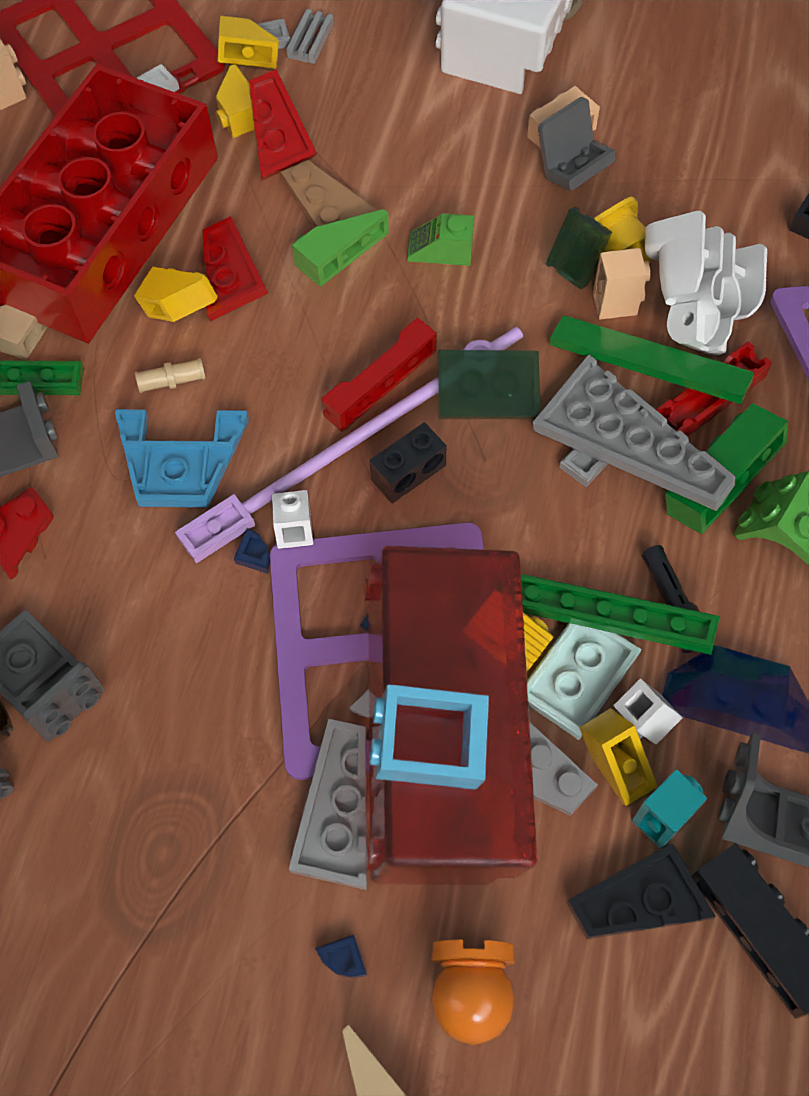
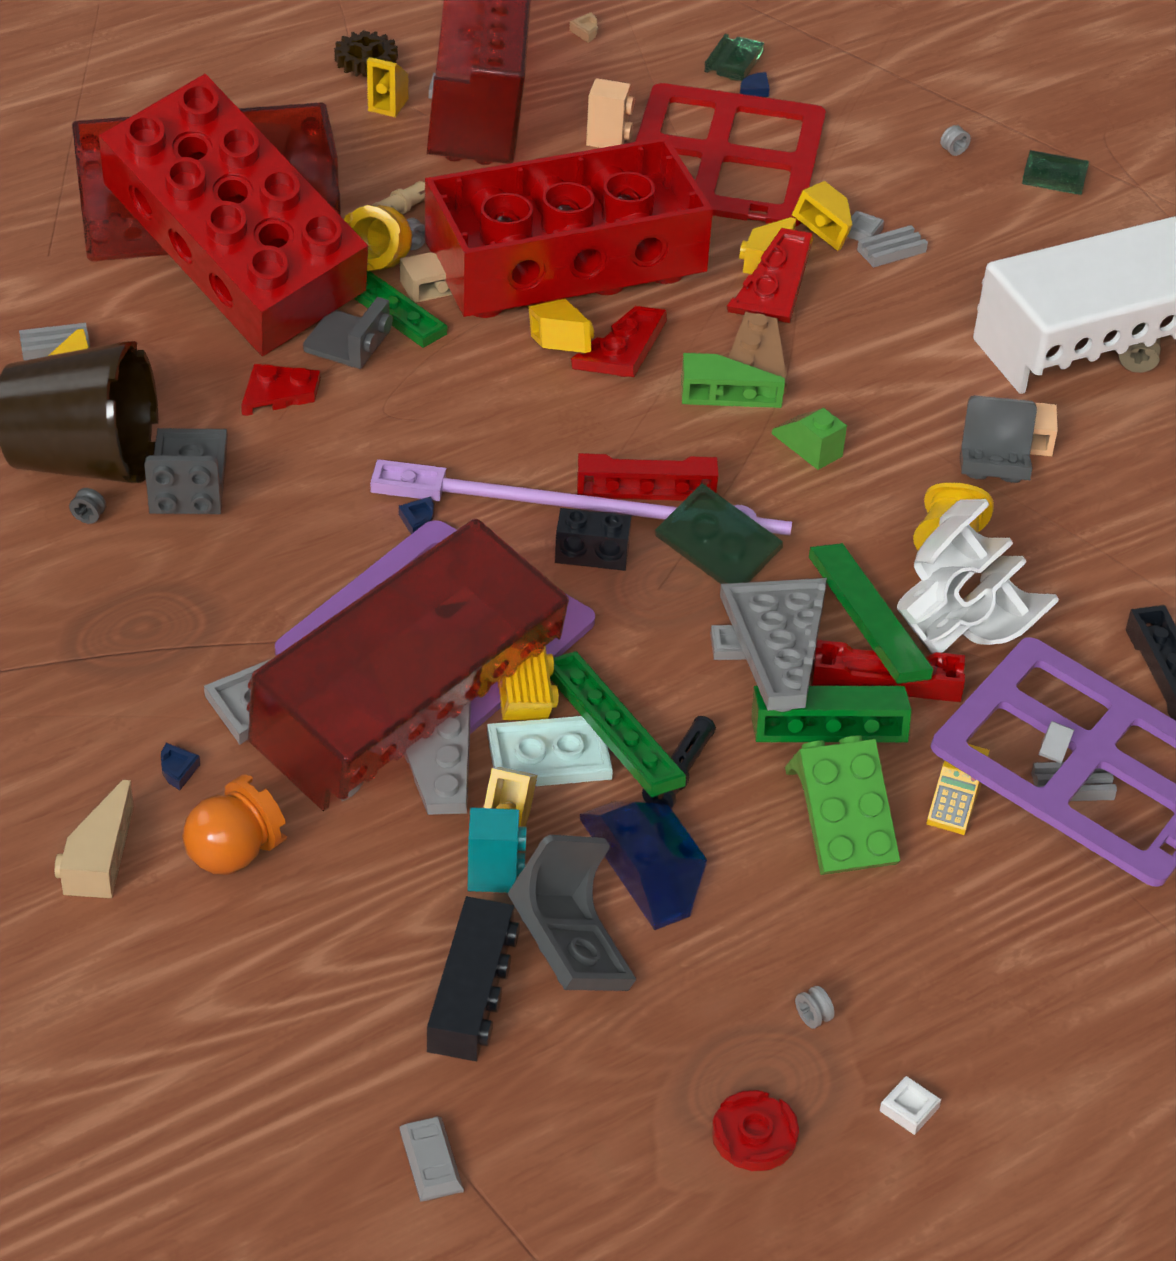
camera: 40 degrees right, 20 degrees down
dark azure wing [115,409,249,508] -> none
tan pin [135,358,205,393] -> none
white tile [137,64,179,92] -> none
white brick [272,490,313,549] -> none
medium azure window [369,685,489,789] -> none
clear green plate [545,207,613,289] -> none
black wing [567,844,716,939] -> none
light nougat brick [593,248,650,320] -> none
white brick [614,678,683,744] -> none

